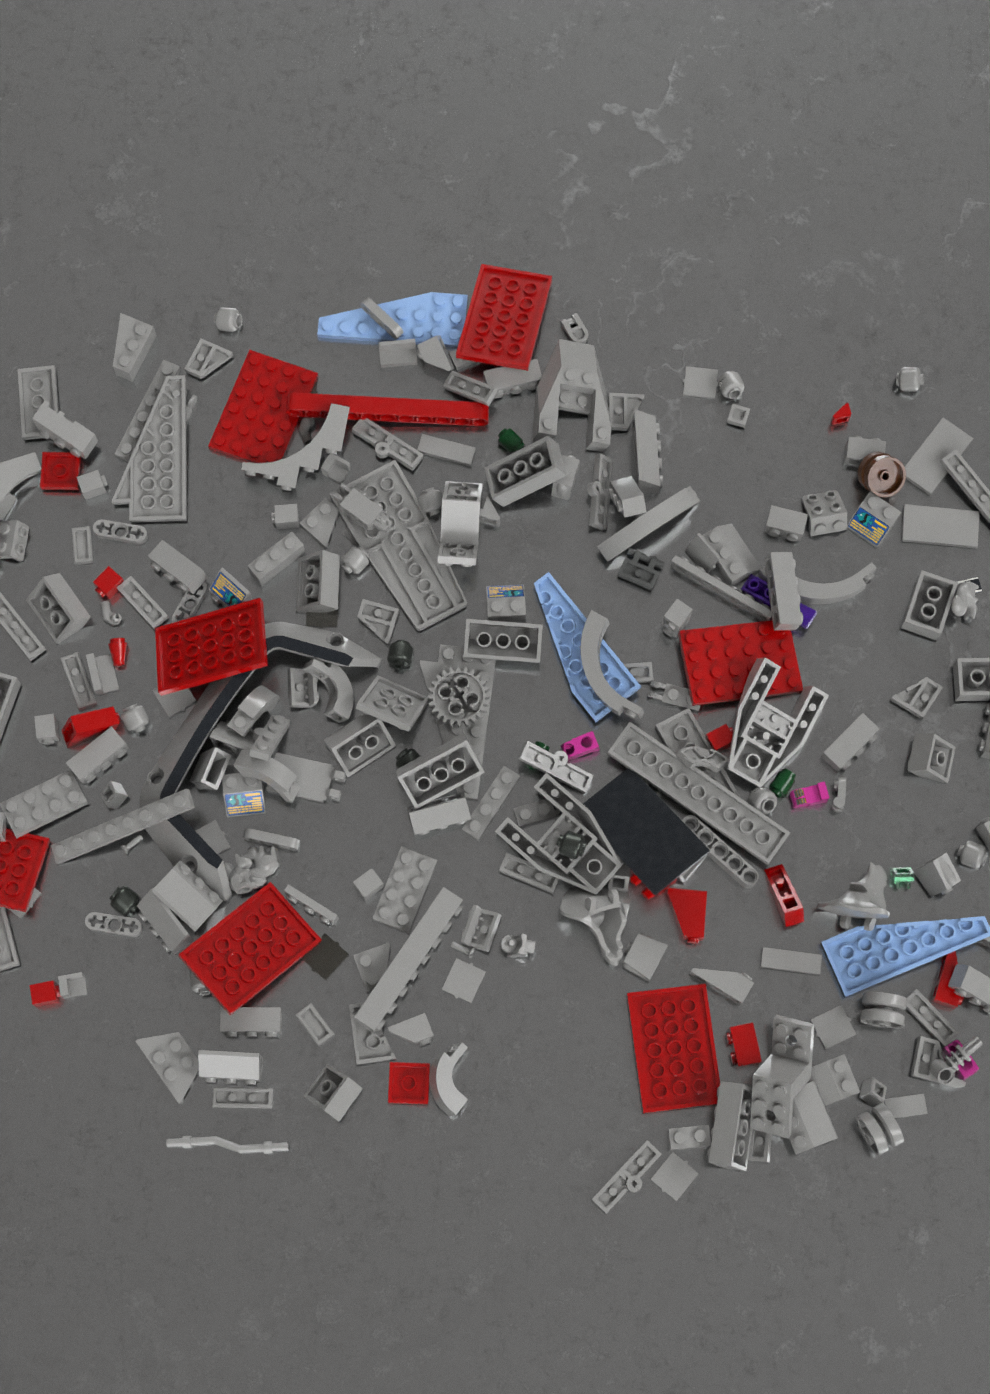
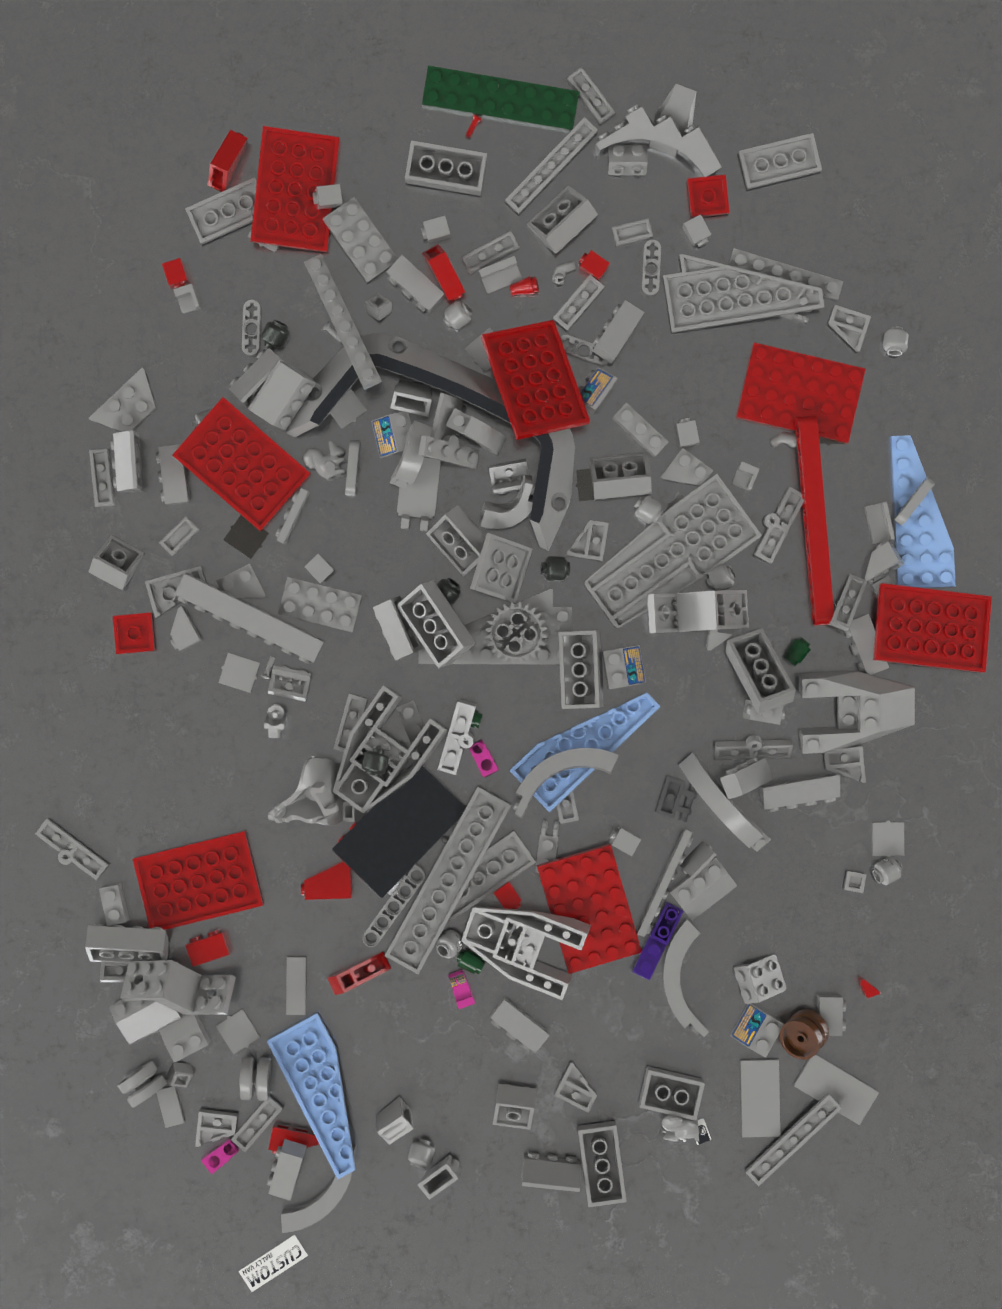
camera: 85 degrees right, 15 degrees up
light grey wedge [32,400,98,459] -> none
light grey wedge [113,313,157,382] -> none
light grey bar [166,1135,289,1154] -> none
light grey animal [224,854,258,894] -> none
light grey arch [241,403,350,491] -> none
light grey hinge [331,483,393,533] -> none
light grey tile [417,434,476,467] -> none
light grey arch [429,1042,468,1117] -> none
light grey plate [462,766,520,841] -> none
light grey plate [560,313,588,344] -> none
light grey torso [623,933,668,983] -> none
light grey piece [650,1152,699,1201] -> none
light grey tile [677,746,729,773] -> none
light grey slope [689,968,754,1005] -> none
light grey brick [764,505,808,541] -> none
light grey brick [764,552,803,630] -> none
light grey animal [817,862,890,931] -> none
light grey plate [832,776,846,813] -> none
clear green tile [891,867,915,889] -> none
light grey head [896,367,924,391] -> none
light grey piece [929,1036,983,1088] -> none

